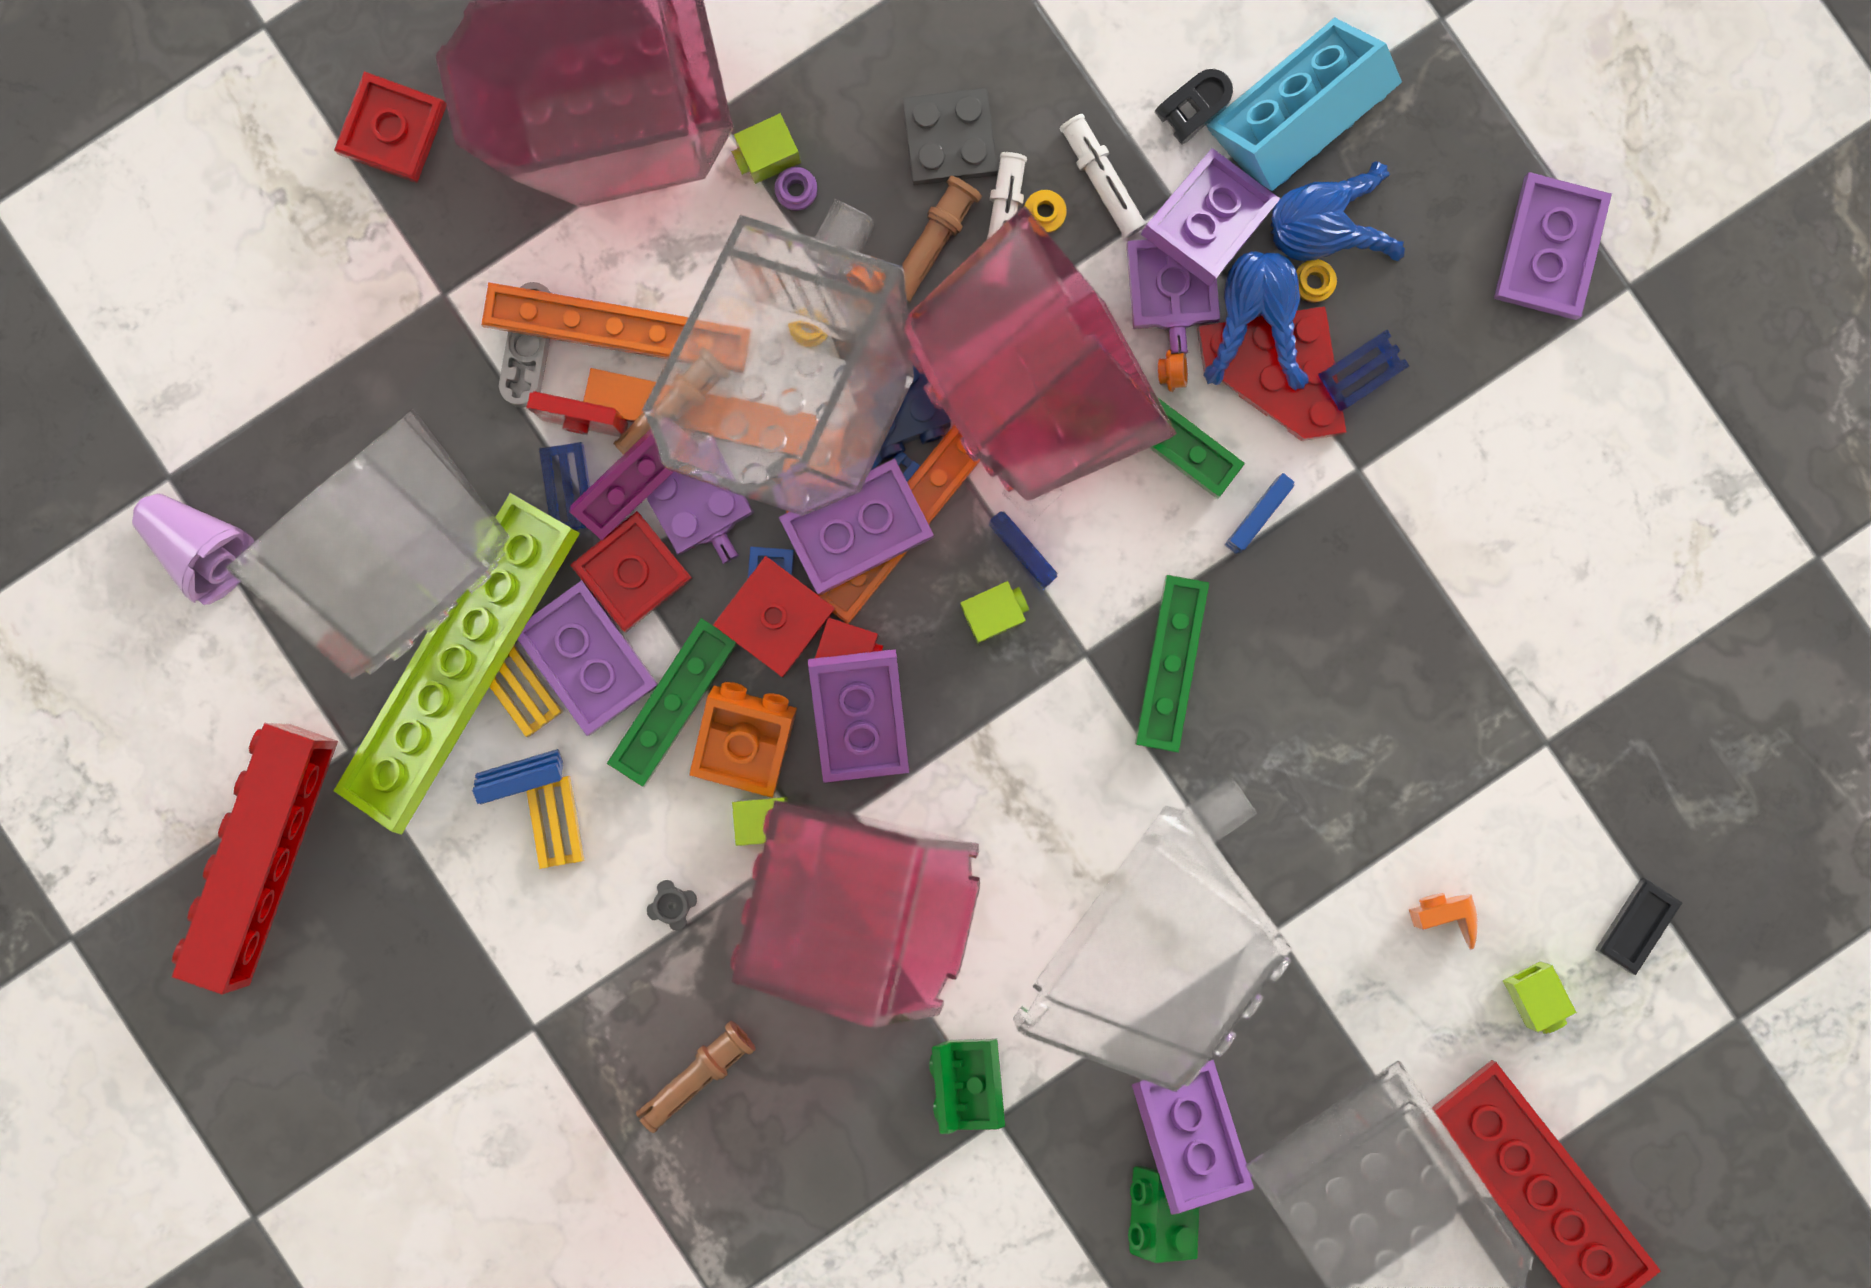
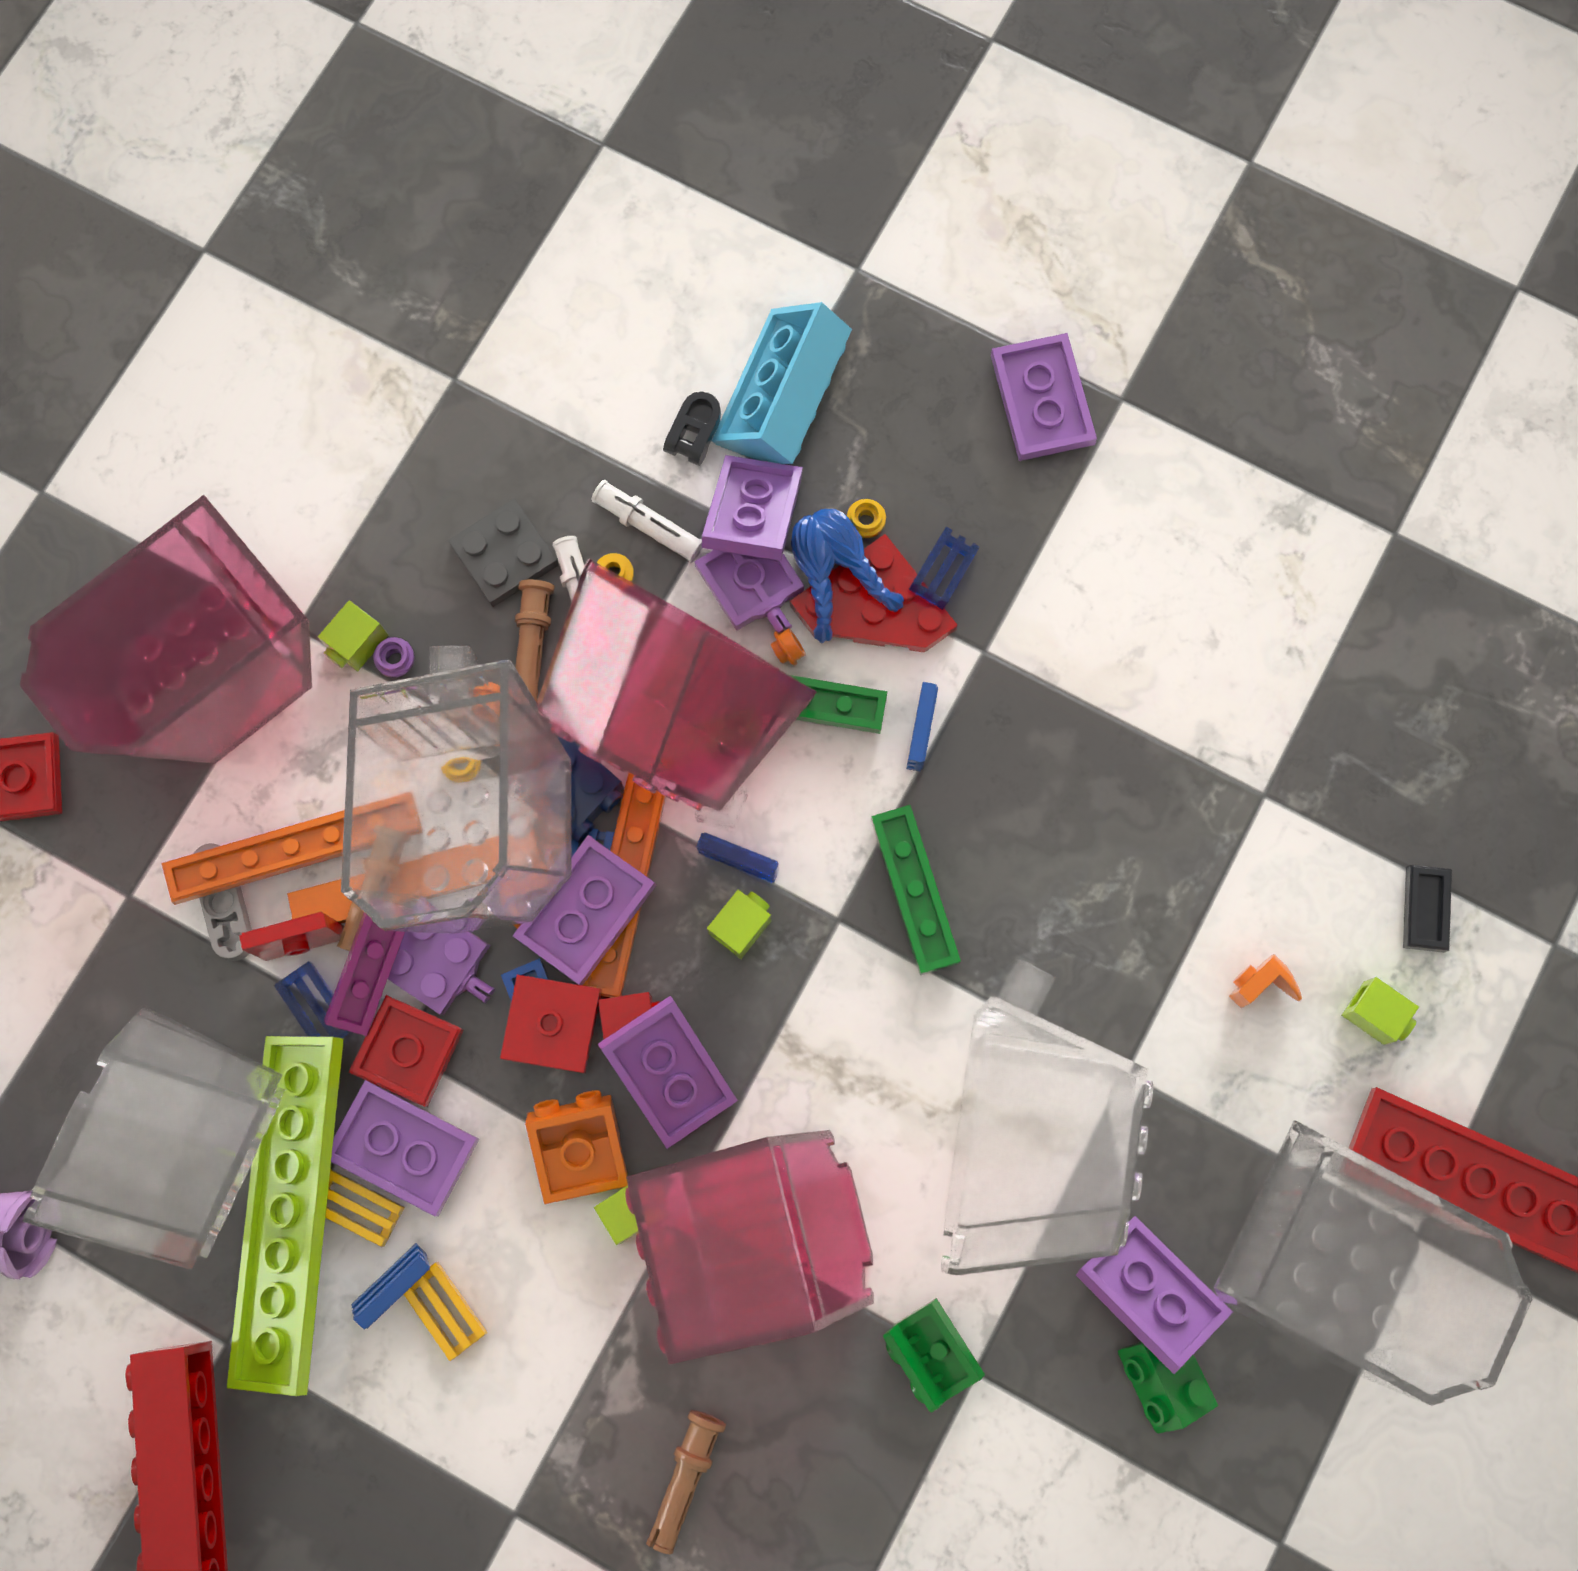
camera: 25 degrees left, 10 degrees down
green plate [607,618,737,787] -> none
dark grey plate [647,880,697,931] -> none
blue hair [1270,161,1405,261] -> none

